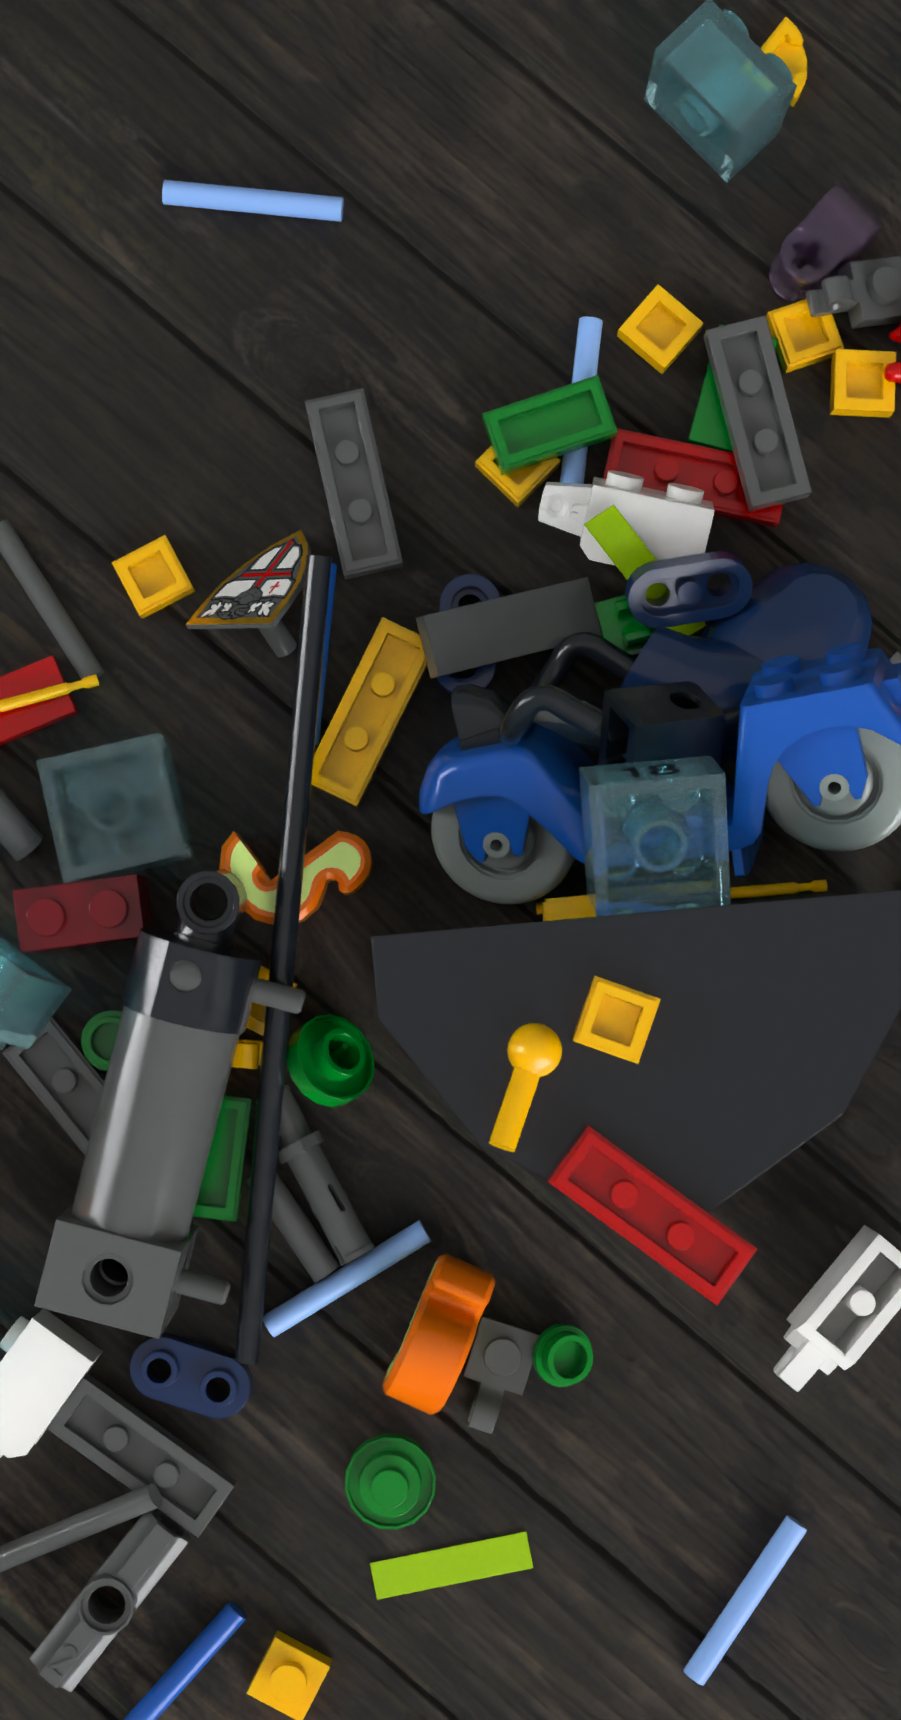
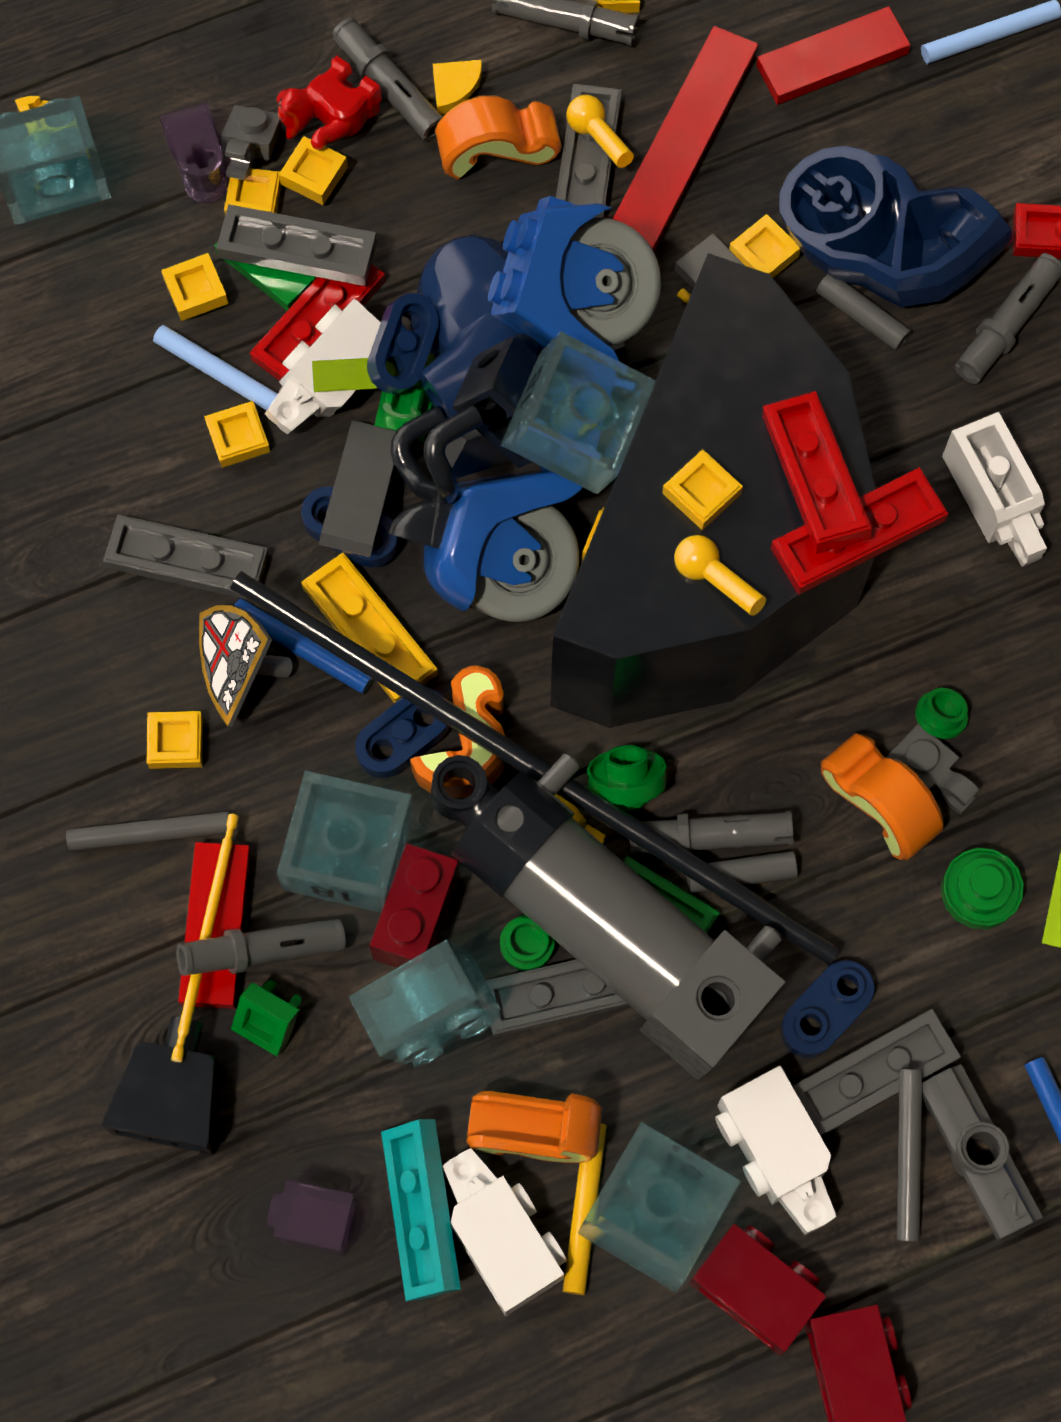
camera: 65 degrees left, 15 degrees down
light blue bar [263,1220,432,1337] -> none
green tile [482,375,618,475] -> none
none -> dark blue plate [355,689,449,778]
none -> red tile [763,391,872,554]

